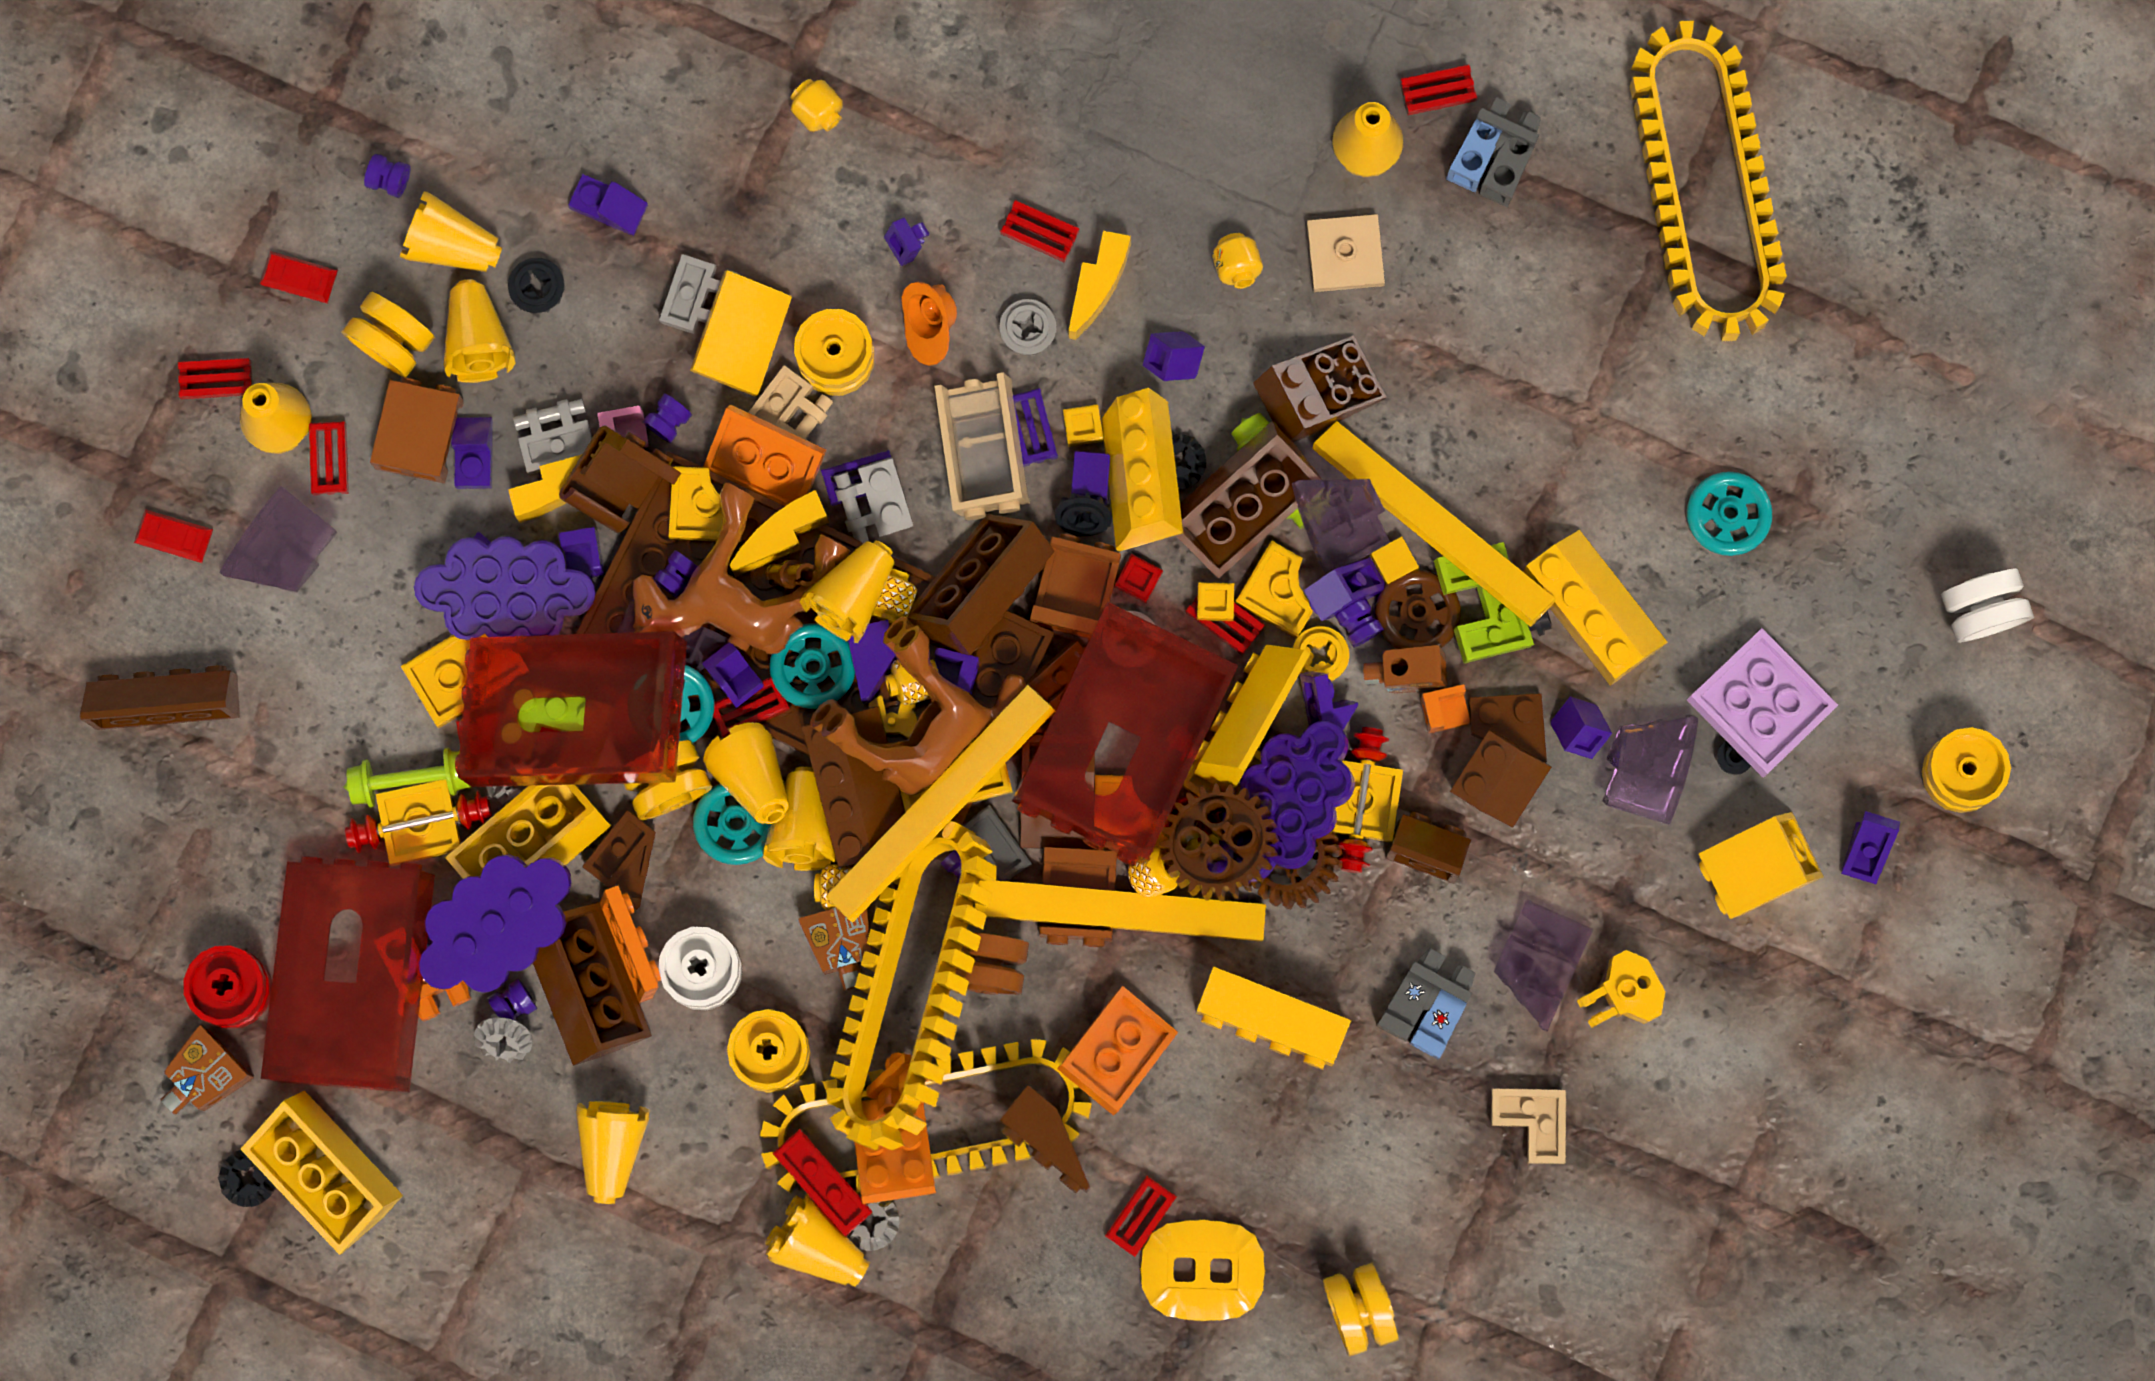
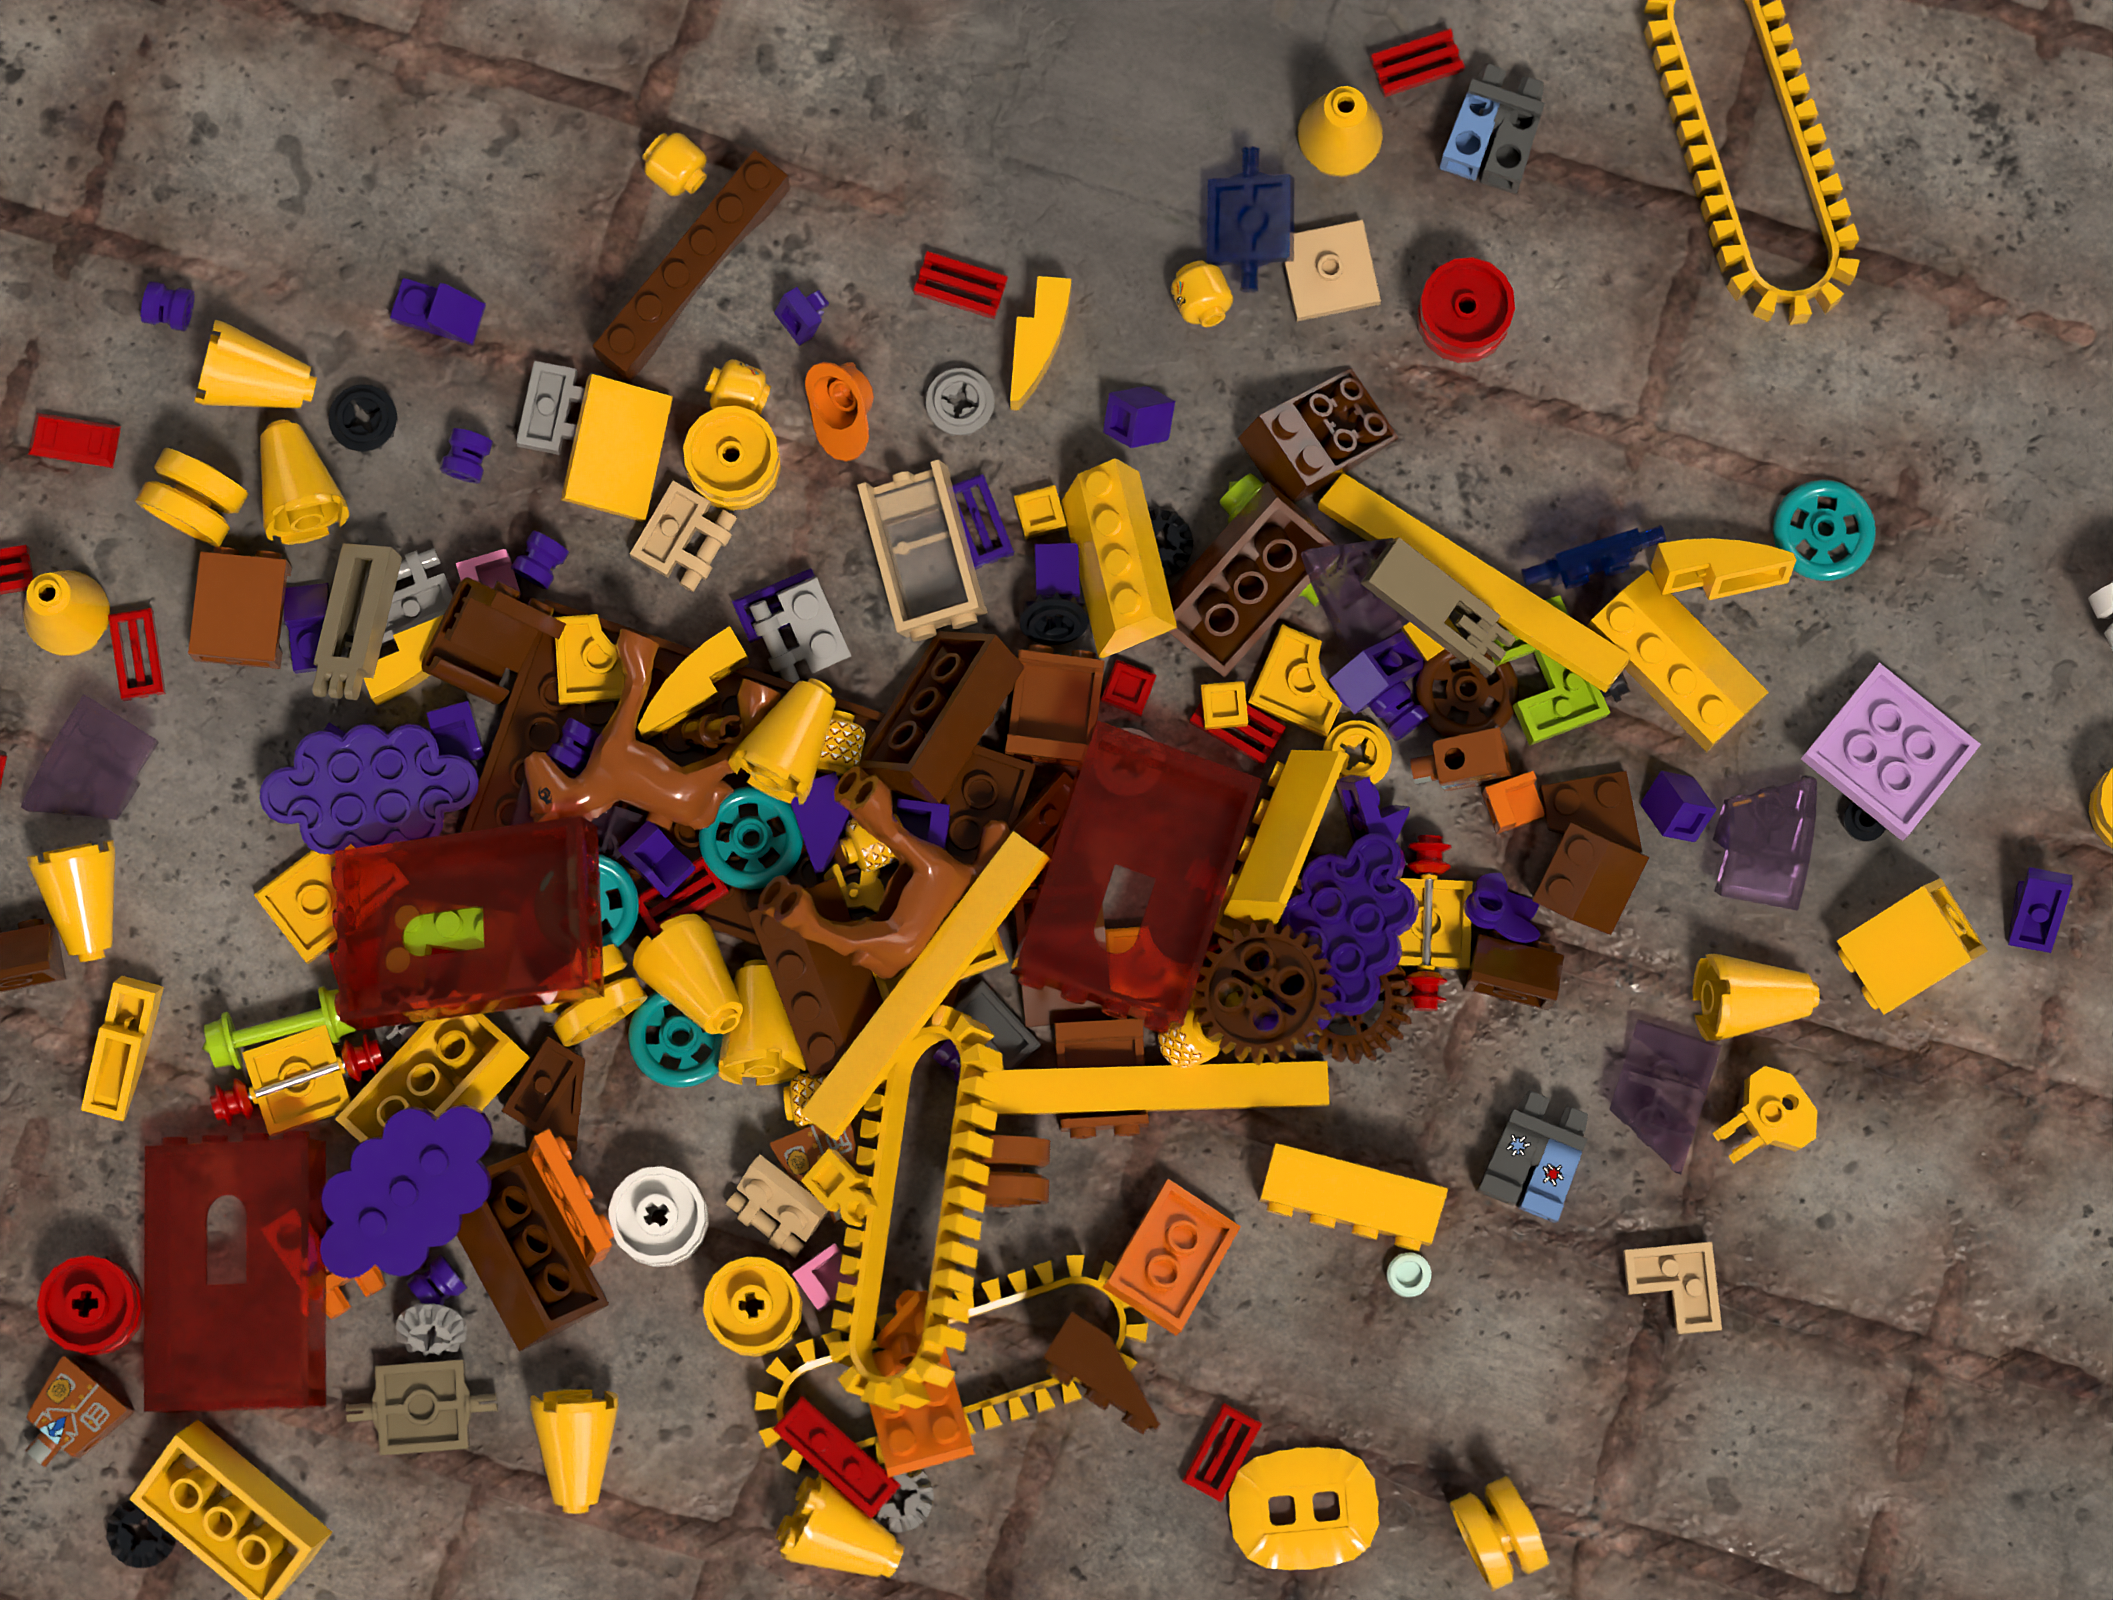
camera: 10 degrees left, 0 degrees up
orange plate [703,404,827,506] -> none
none -> yellow cone [27,840,115,962]
none -> yellow slope [81,976,164,1121]
none -> dark tan hinge [313,543,402,700]
none -> dark tan plate [346,1360,498,1456]
none -> dark purple wheel [439,428,493,483]
none -> reddish brown arch [592,150,791,384]
none -> yellow head [704,359,771,416]
none -> tan plate [726,1155,828,1258]
none -> bright pink panel [792,1243,858,1312]
none -> yellow plate [801,1148,878,1227]
none -> clear blue plate [1207,147,1295,293]
none -> dark tan hinge [1360,537,1516,675]
none -> light aqua tile [1386,1253,1431,1297]
none -> red wheel [1417,257,1515,363]
none -> dark purple plate [1463,873,1540,943]
none -> clear blue plate [1521,525,1667,589]
none -> yellow slope [1651,538,1796,600]
none -> yellow cone [1692,953,1820,1041]

